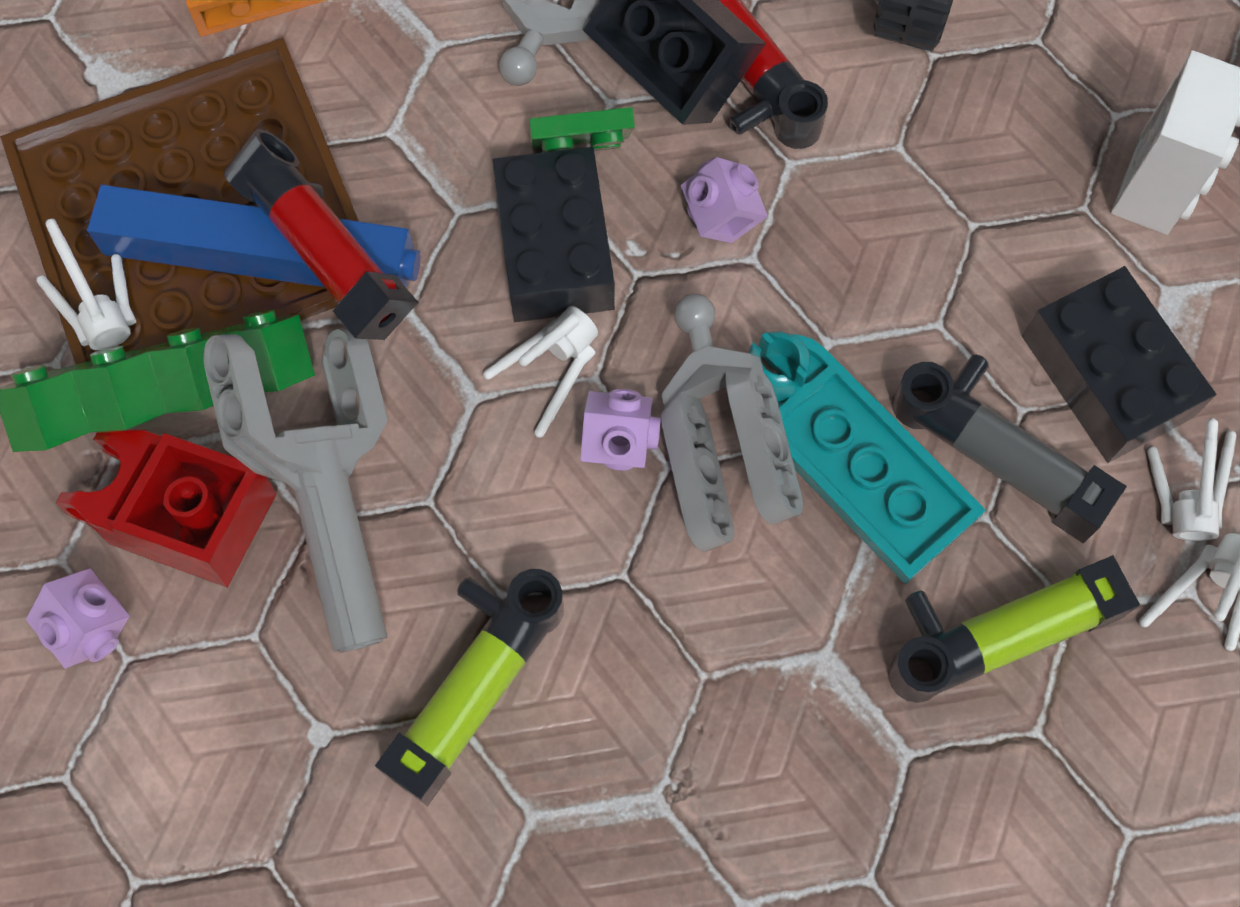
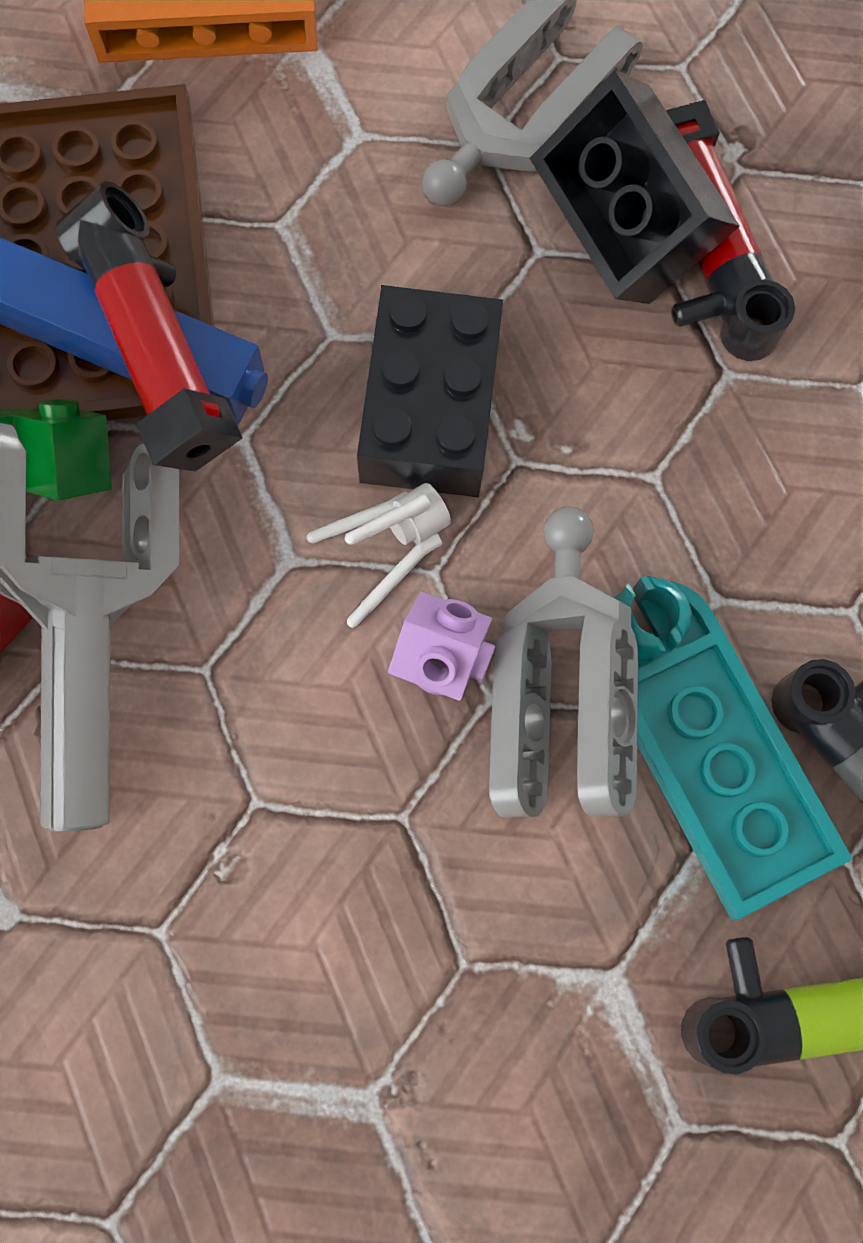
camera: 10 degrees right, 5 degrees up
piece [375,569,564,807] -> none
green plate [529,107,635,153] -> none
lavender brick [681,157,768,243] -> none

